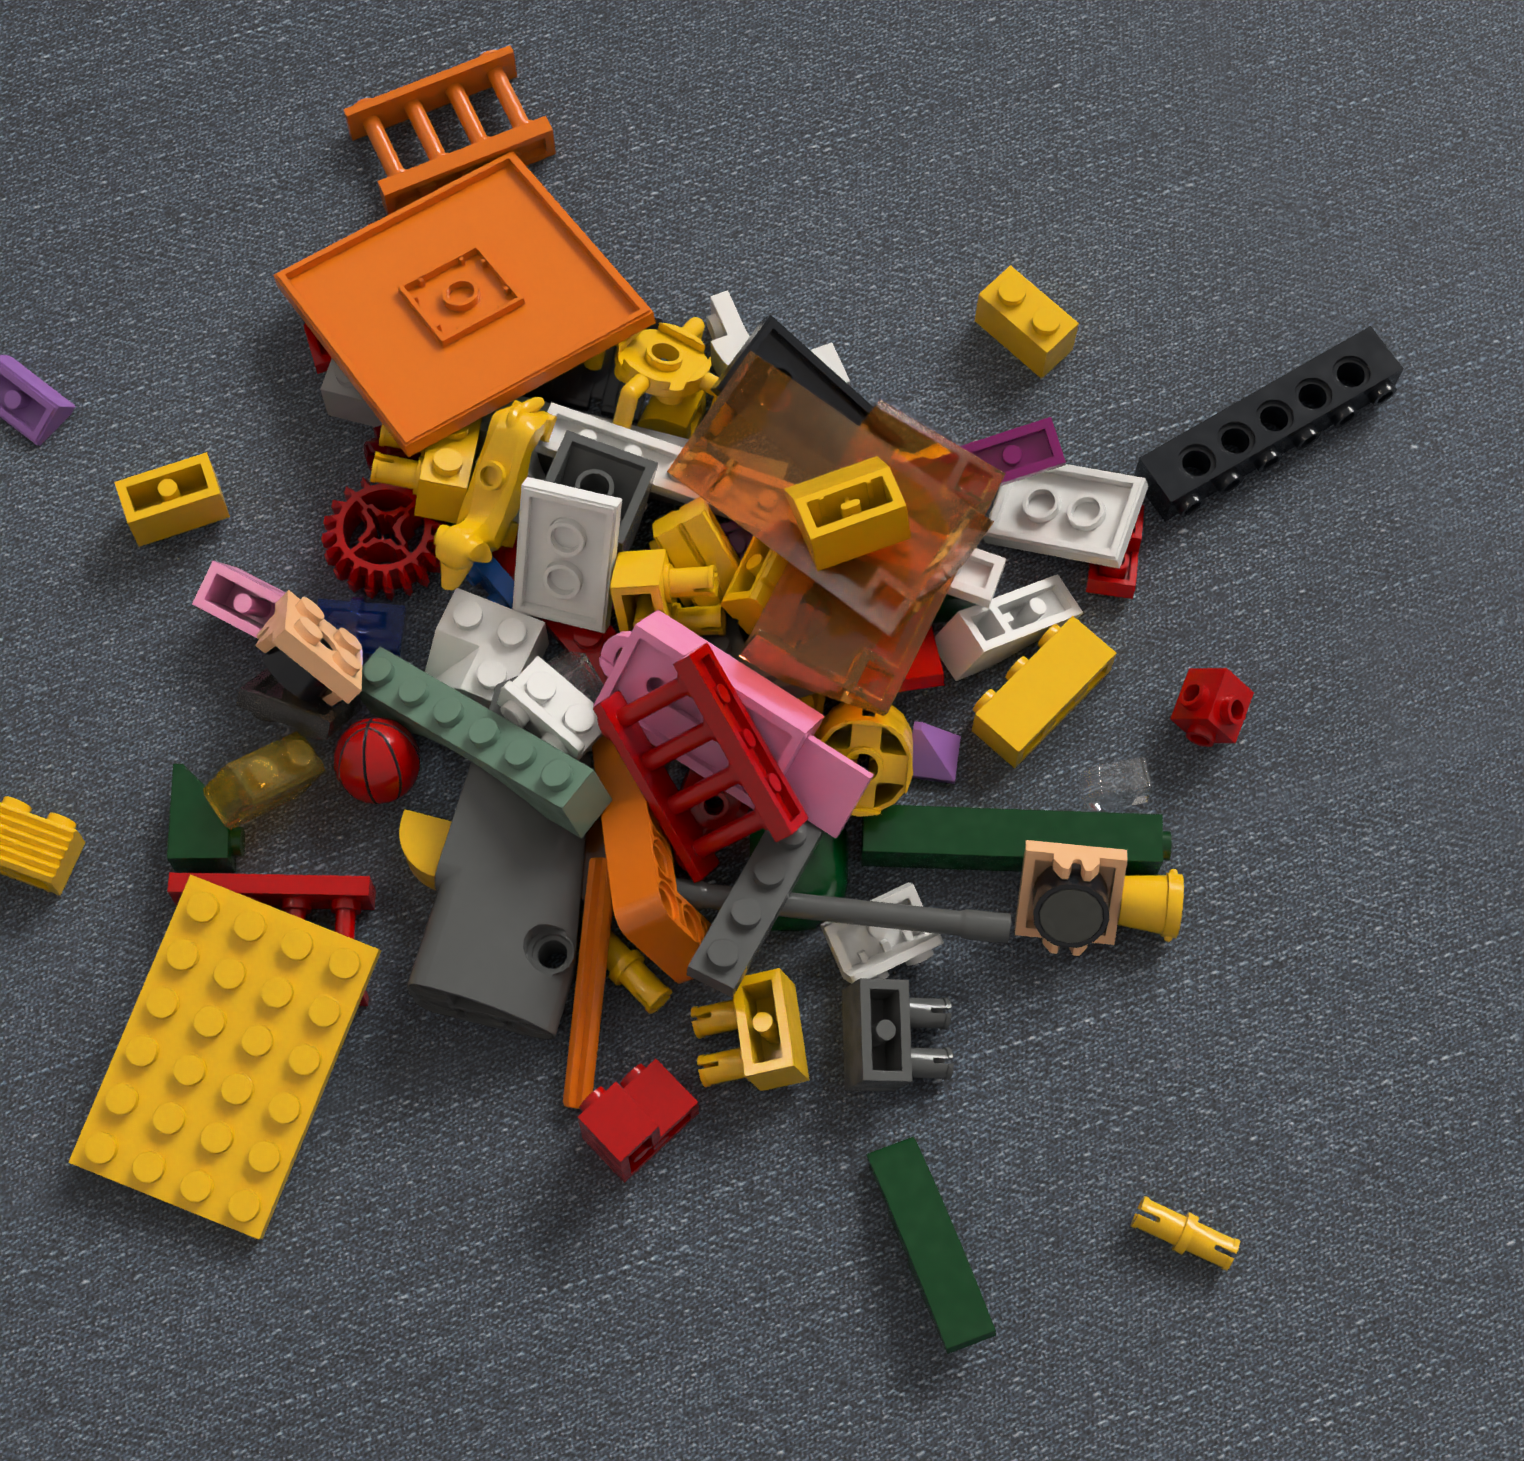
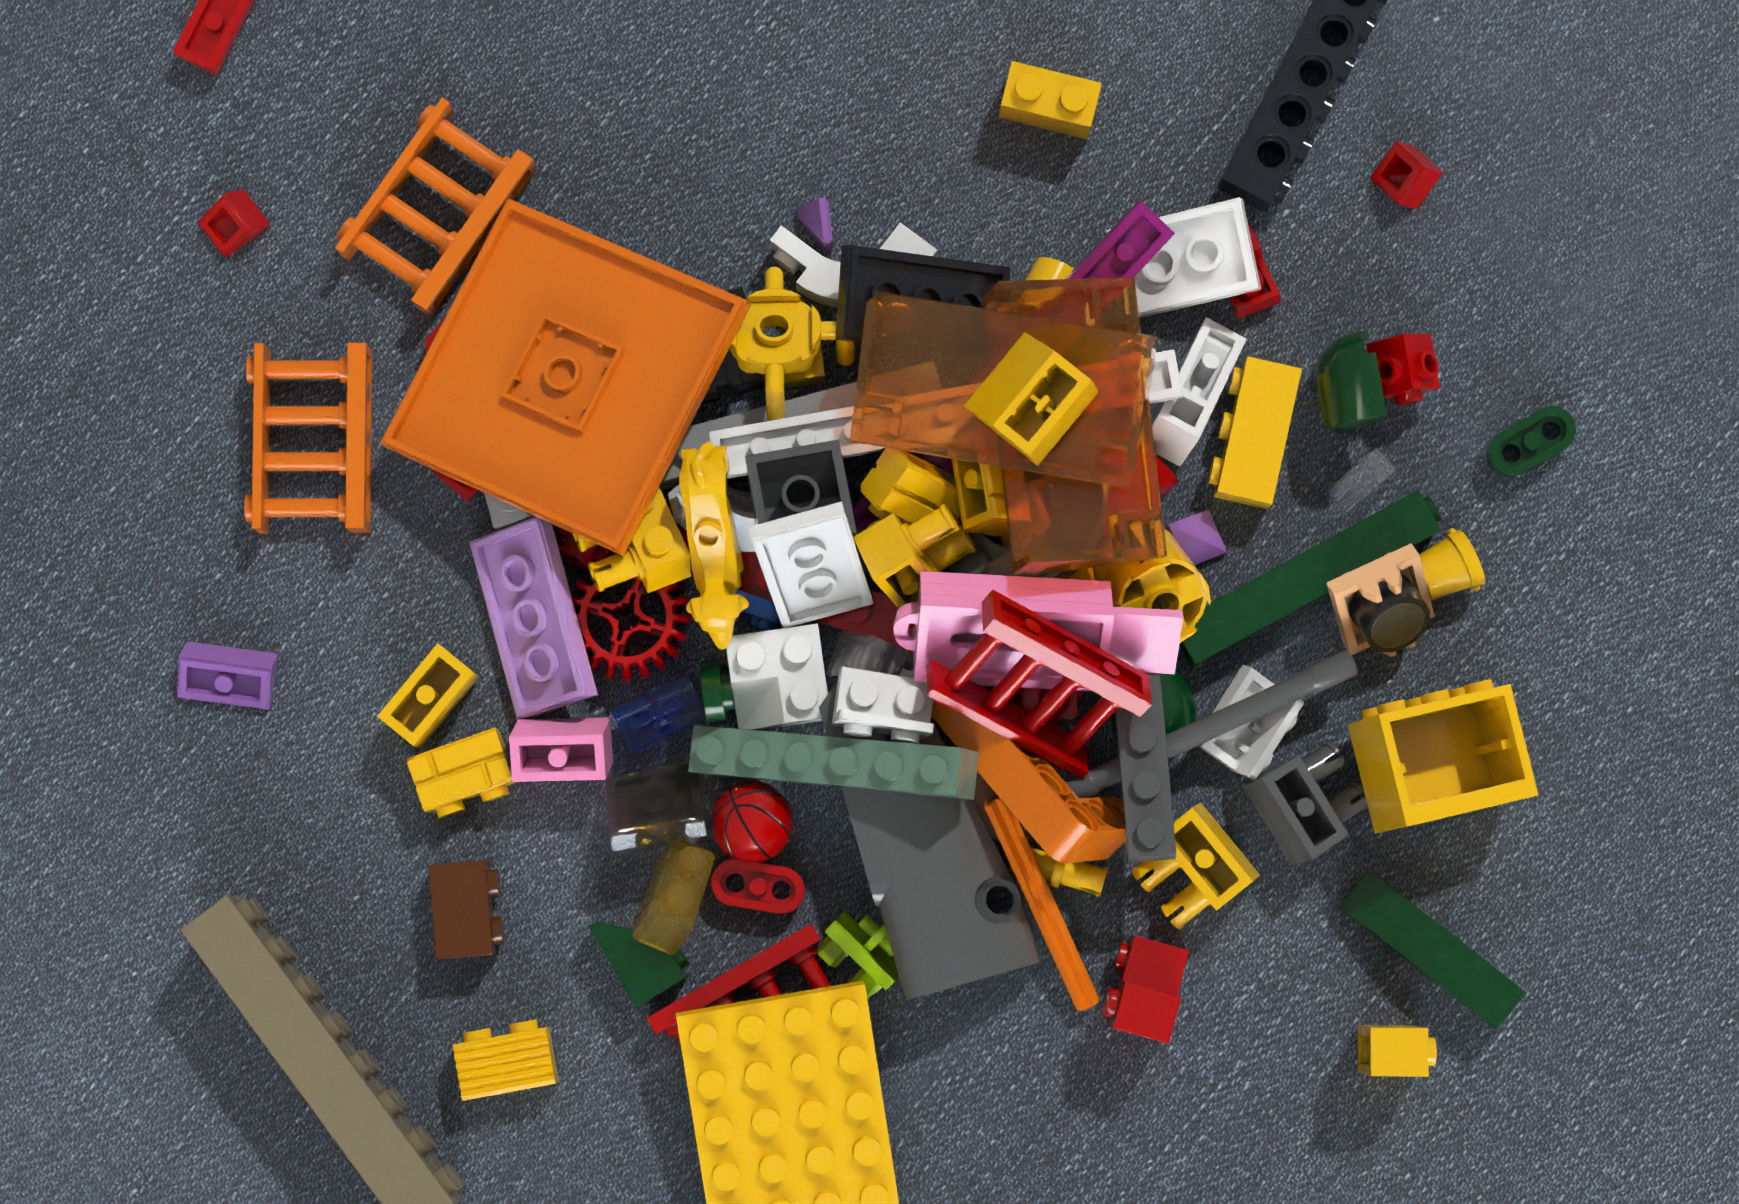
camera: 30 degrees left, 15 degrees up
light nougat piece [256,590,363,707] -> none
yellow brick [399,809,452,890] -> none
yellow pin [1131,1196,1240,1271] -> none
none -> red slope [197,190,269,258]
none -> orange fence [244,343,373,534]
none -> yellow brick [406,727,516,818]
none -> reddish brown brick [429,860,504,960]
none -> lavender tile [469,517,598,720]
none -> dark green plate [700,658,734,722]
none -> red plate [711,859,805,914]
none -> medium lavender slope [797,197,833,252]
none -> lime hips [817,911,899,998]
none -> dark green brick [1311,331,1386,434]
none -> yellow container [1347,679,1539,834]
none -> yellow brick [1357,1025,1437,1077]
none -> red slope [1370,141,1443,209]
none -> dark green plate [1486,406,1576,478]

